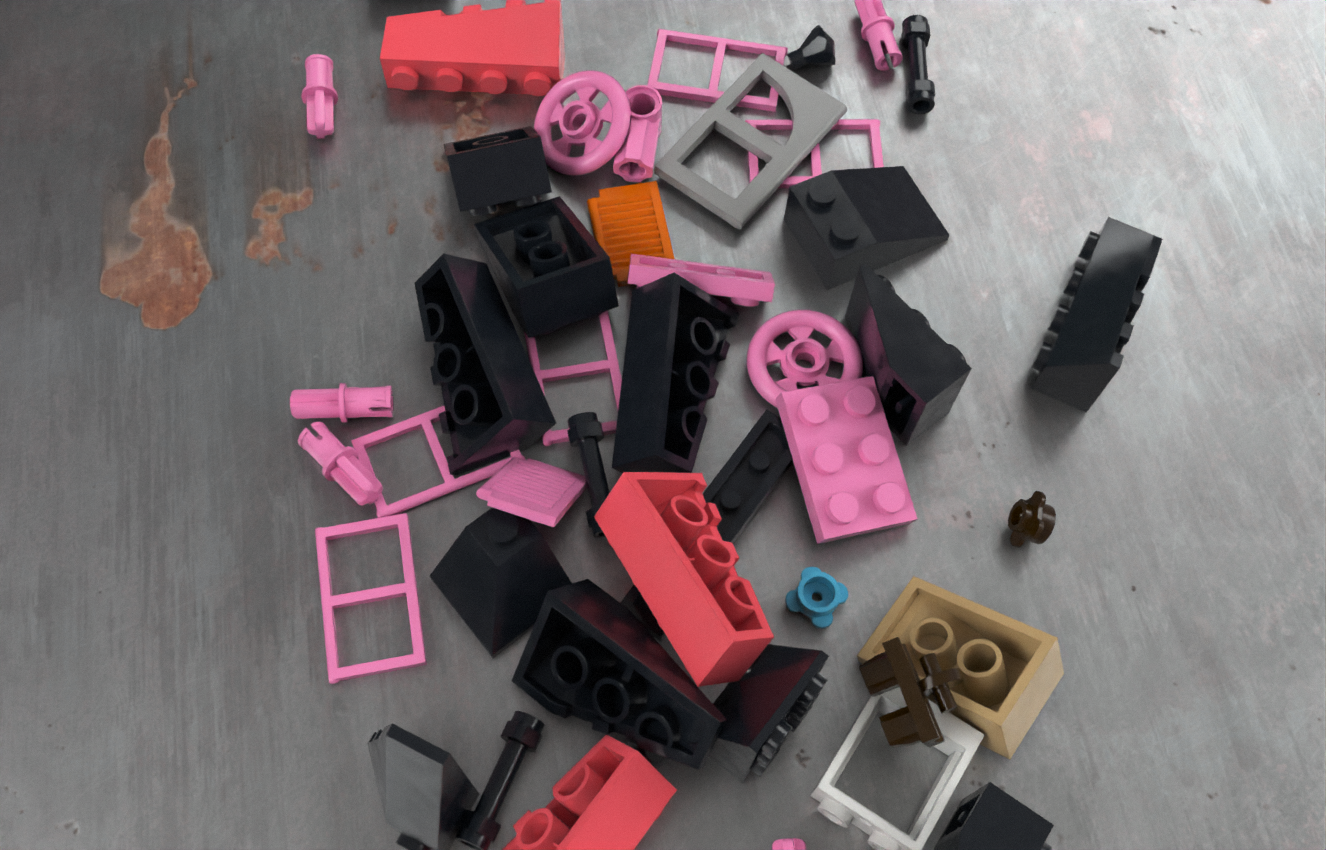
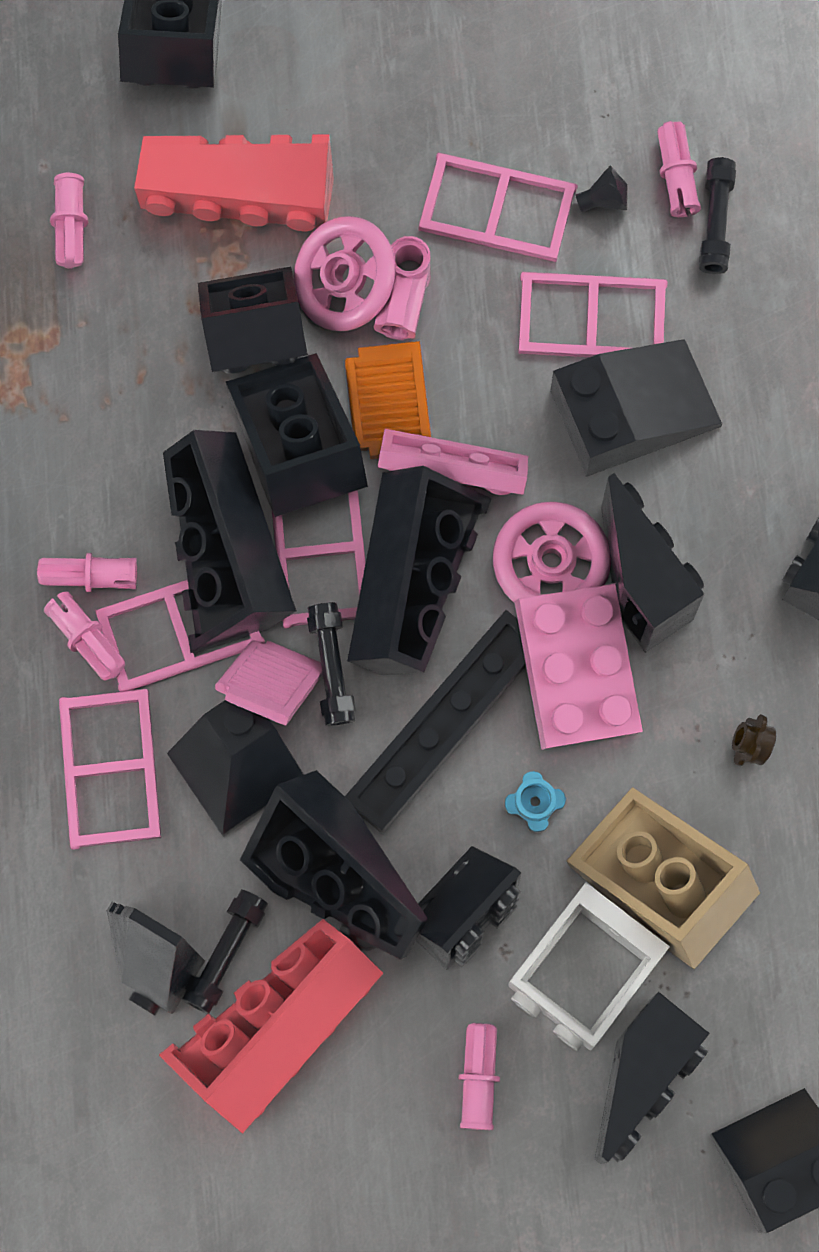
camera: 10 degrees right, 10 degrees up
coral wedge [594,472,774,687] -> none
light grey window [654,53,847,229] -> none
dark brown hips [859,637,964,748] -> none

